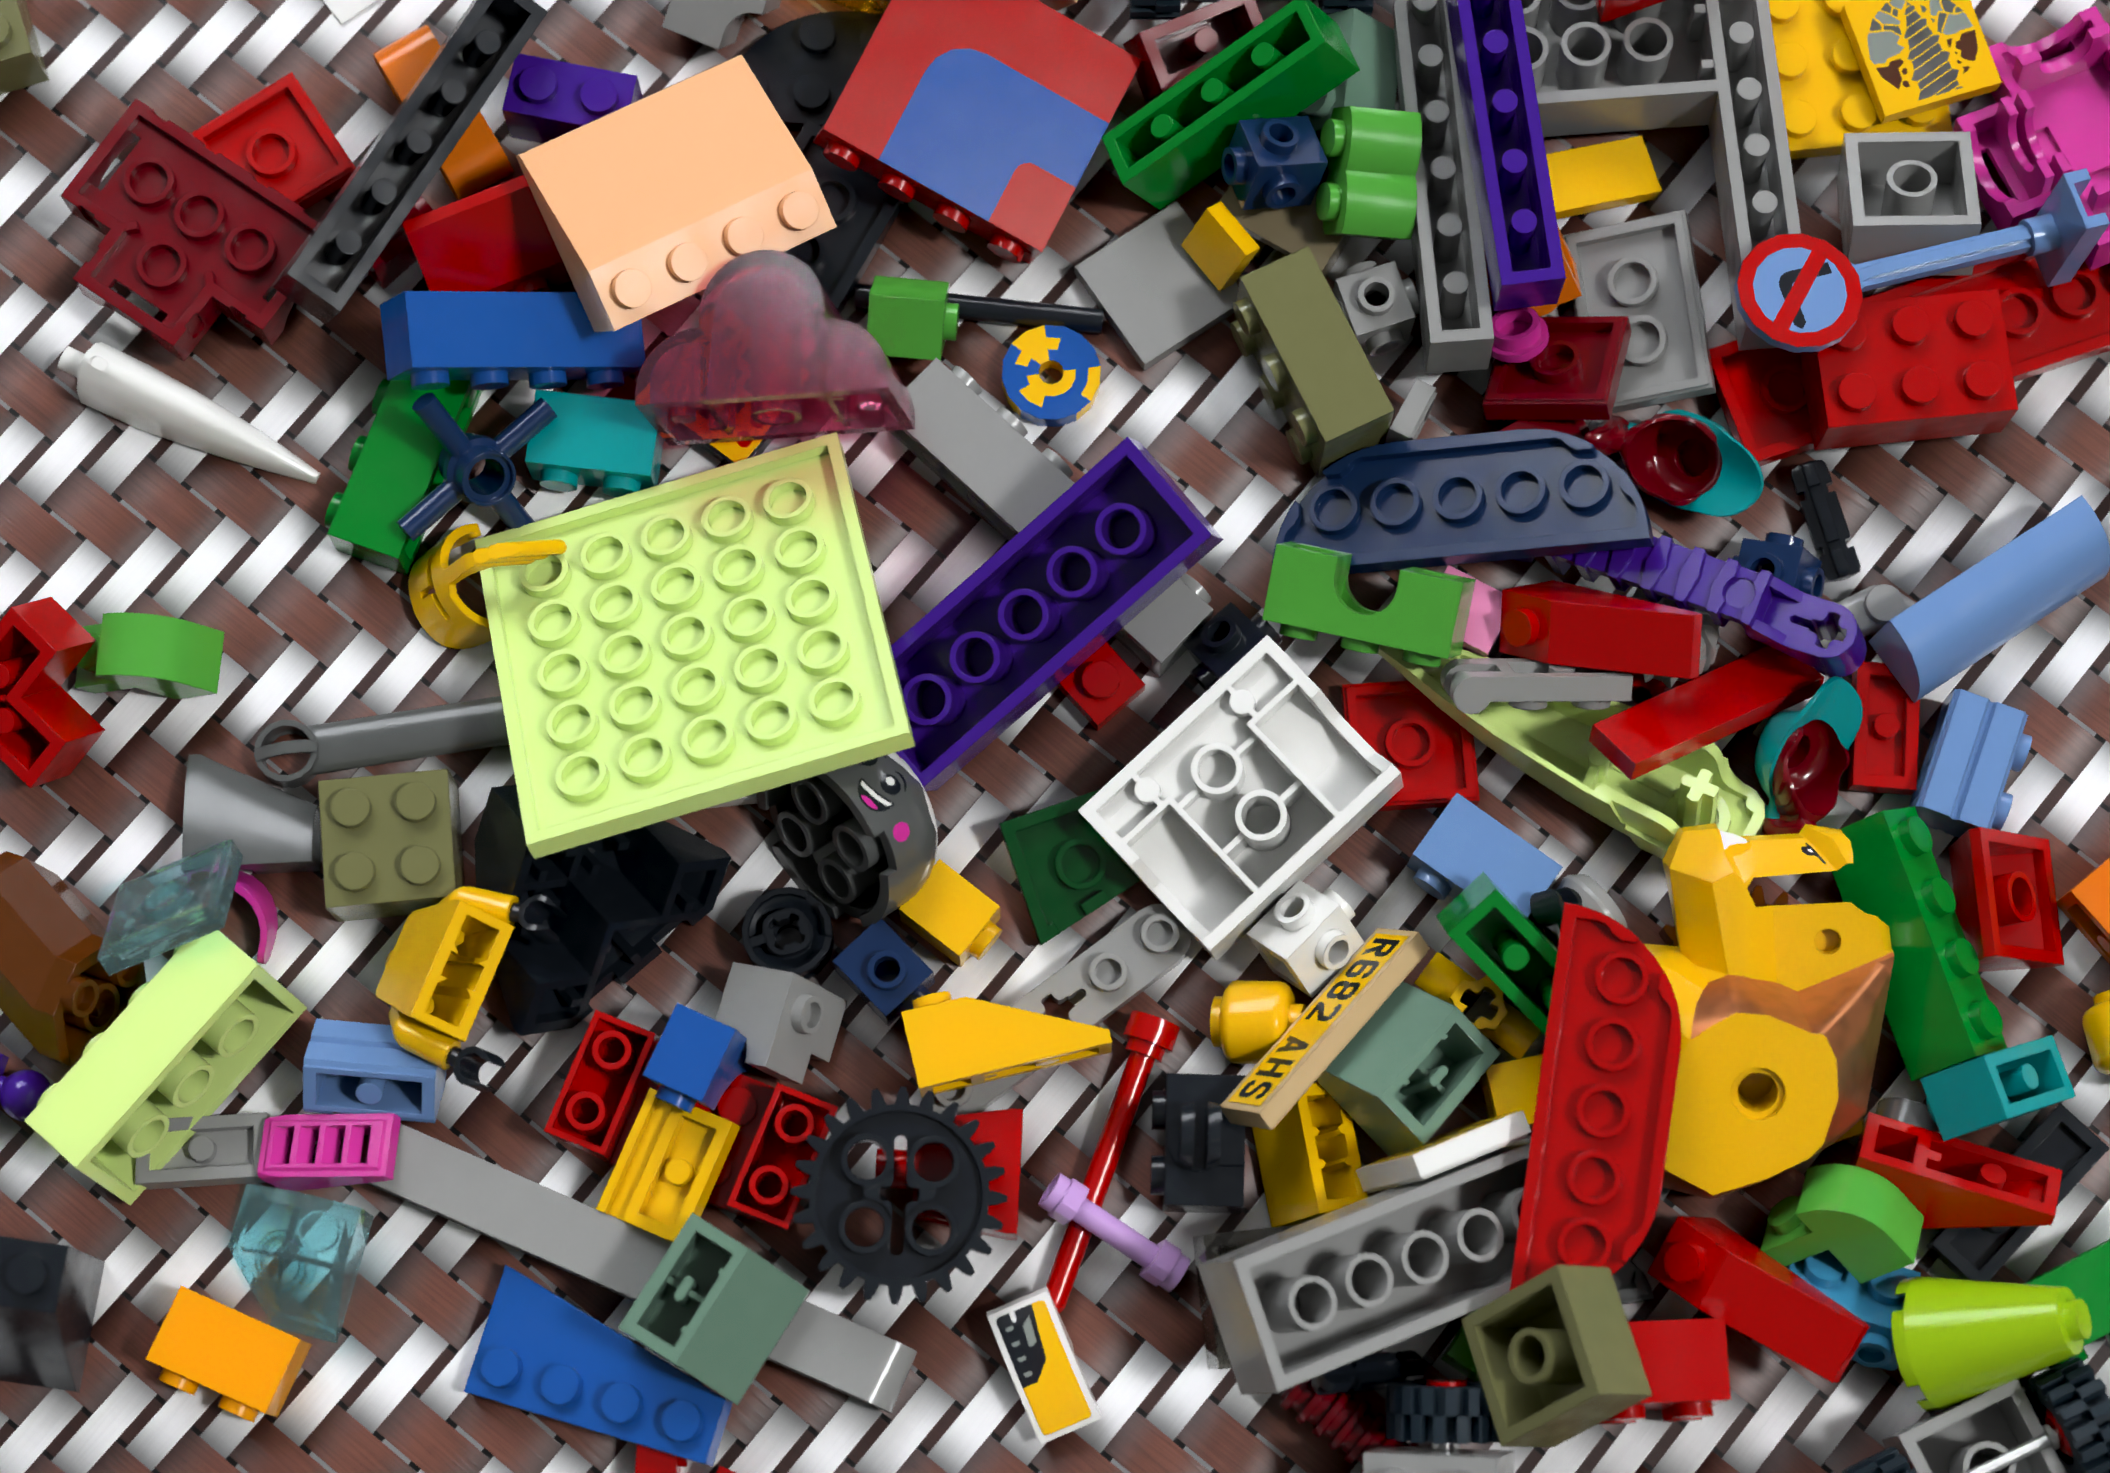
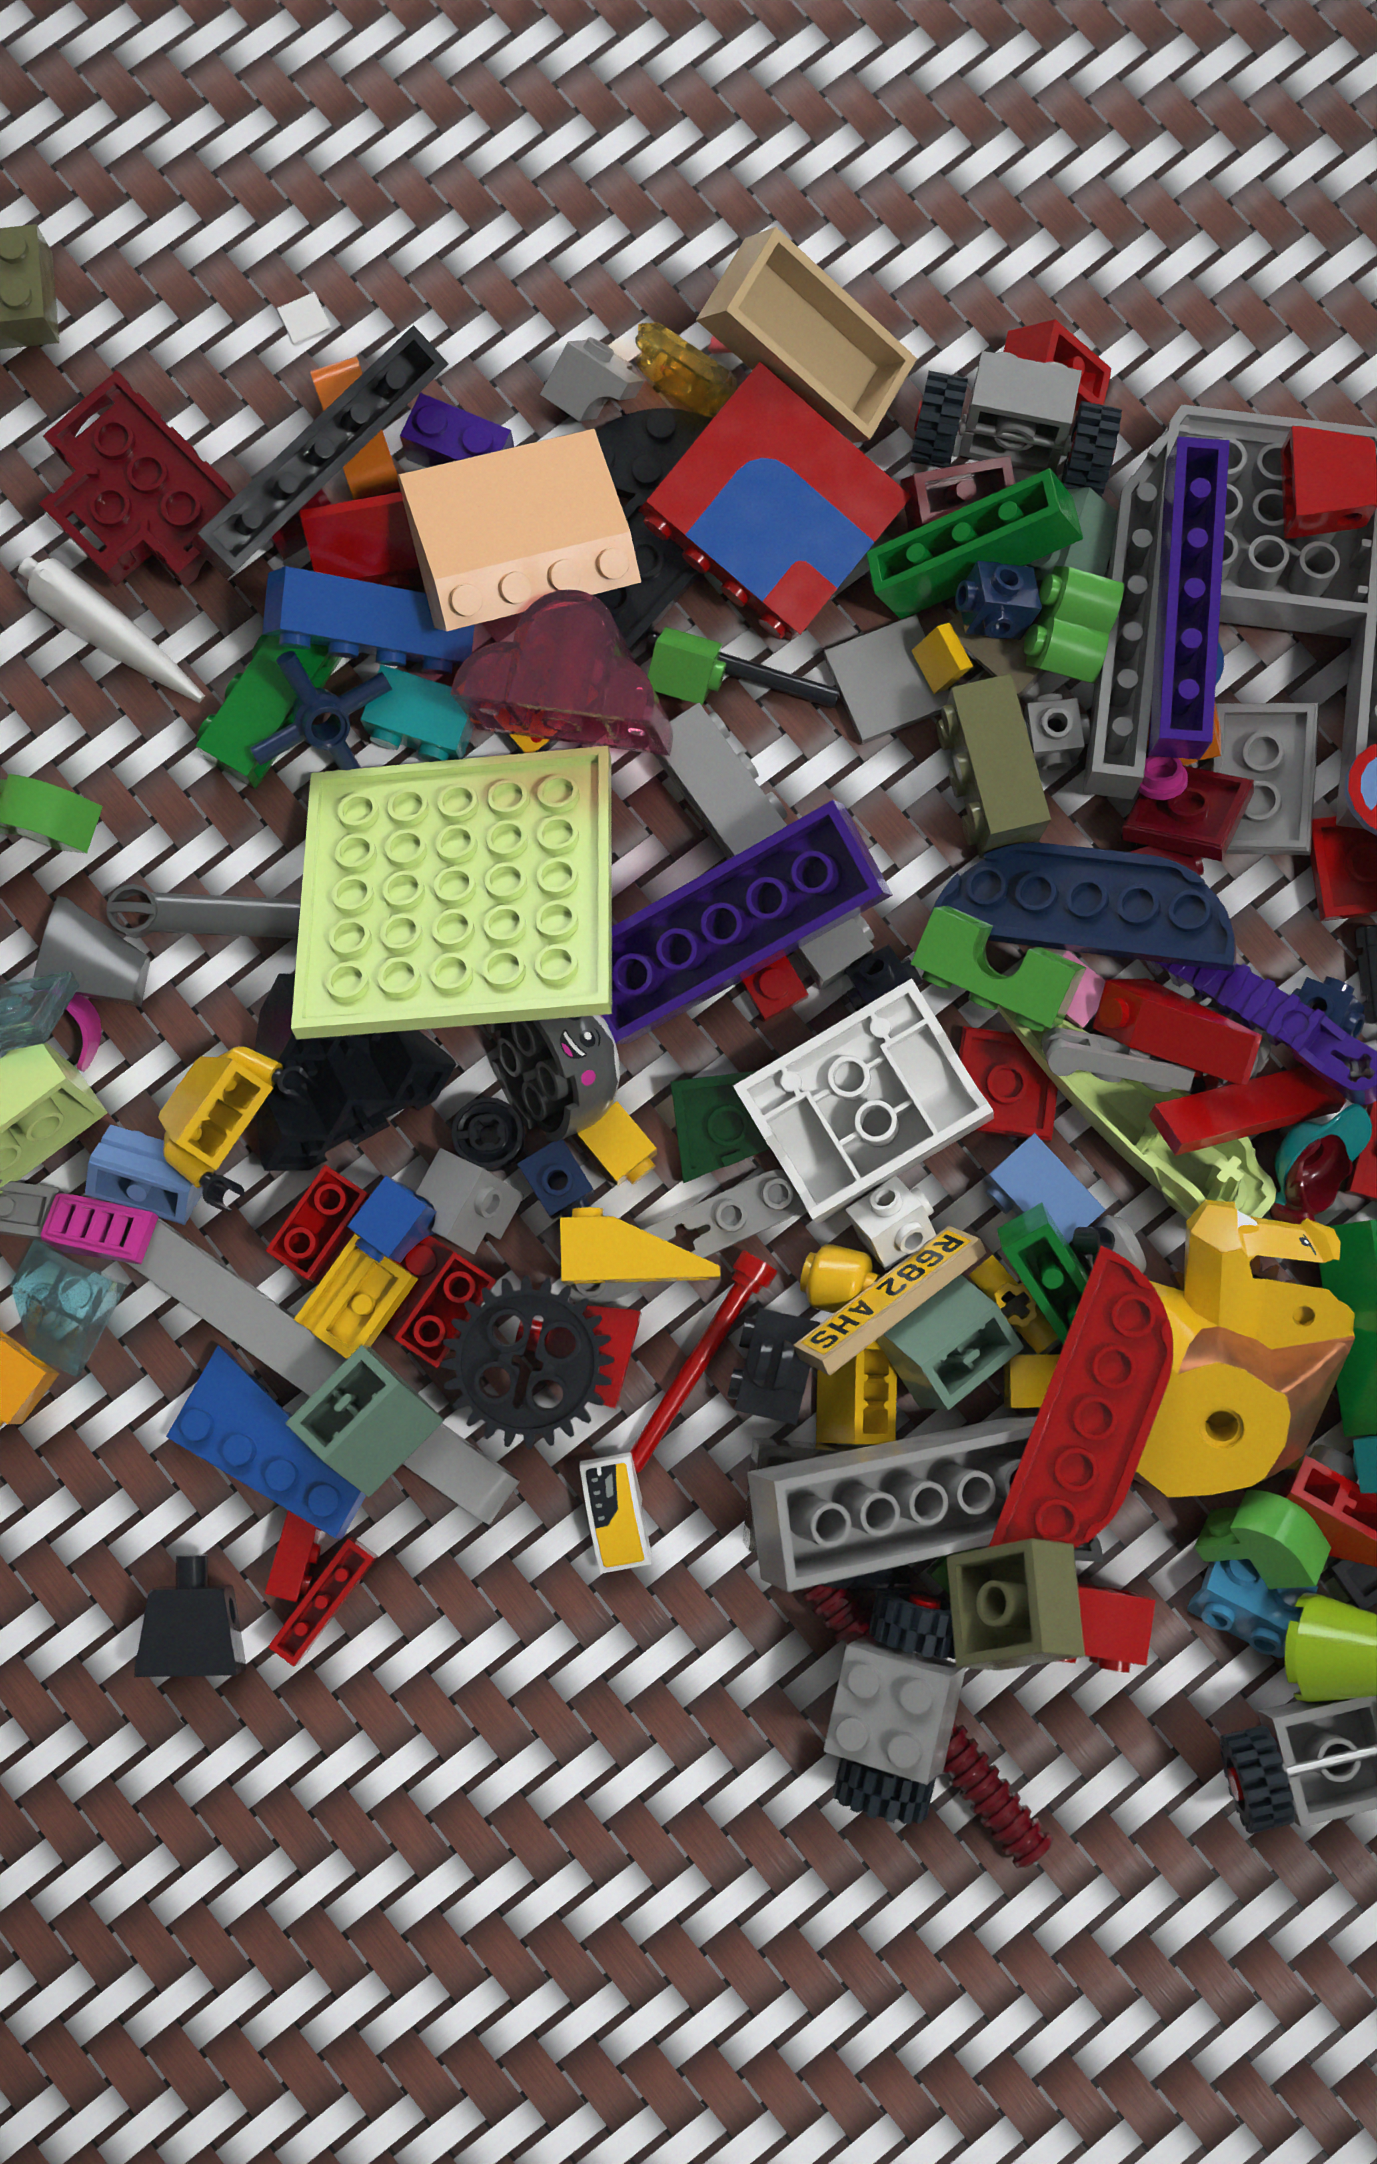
camera: 15 degrees right, 5 degrees up
red tile [190,72,356,209] -> none
olive brick [318,769,465,922] -> none
yellow helmet [408,524,567,649] -> none
blue piece [1002,325,1101,427] -> none
lavender bar [1038,1173,1190,1292] -> none
white tile [1356,1110,1531,1193] -> none
light grey tile [1385,378,1437,443] -> none
yellow tile [1546,136,1662,219] -> none
dark red hair [1584,409,1764,517] -> none
red slope [1647,1216,1870,1383] -> none

